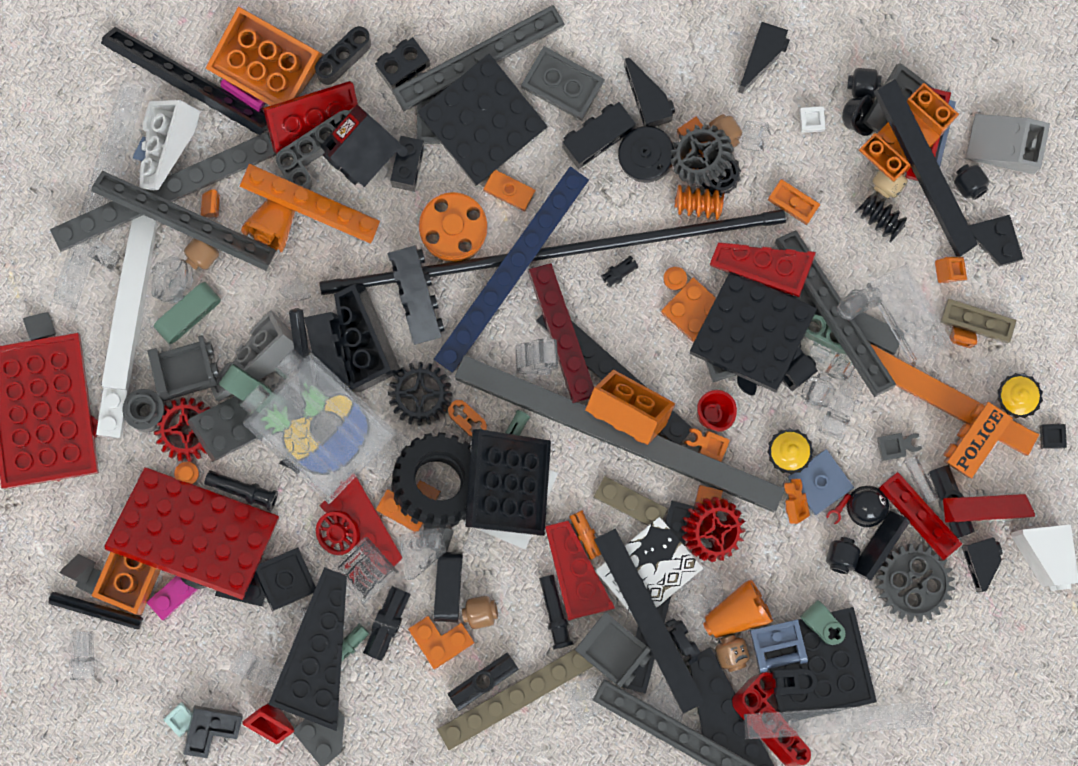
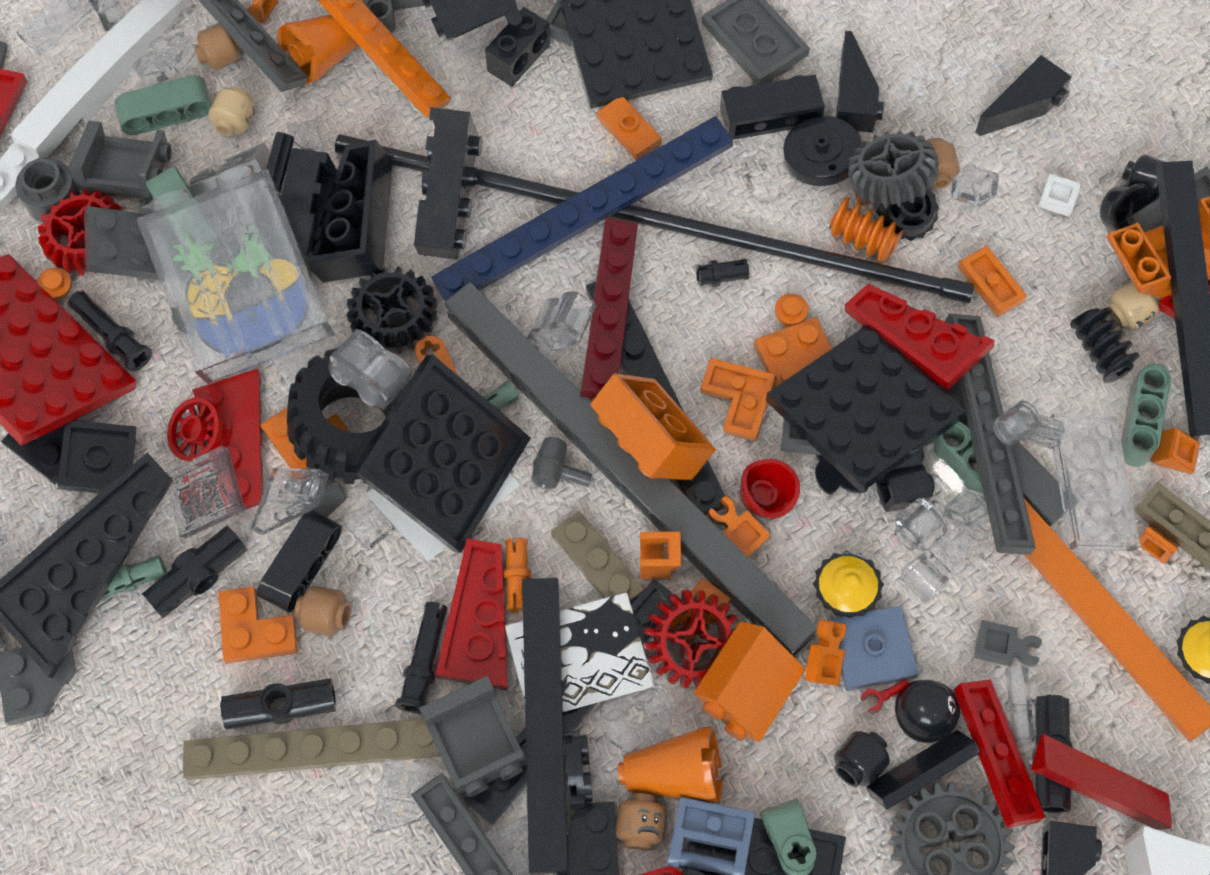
camera: 30 degrees right, 15 degrees down
orange piece [419,192,487,262] -> none
orange brick [943,402,1013,478] -> none
none -> tan head [208,87,256,137]
none -> clear brick [328,329,413,410]
none -> dark grey piece [531,437,592,489]
none -> orange window [640,532,681,579]
none -> orange brick [693,621,806,742]
none -> orange plate [700,358,777,442]
none -> sand green beam [1120,363,1171,467]

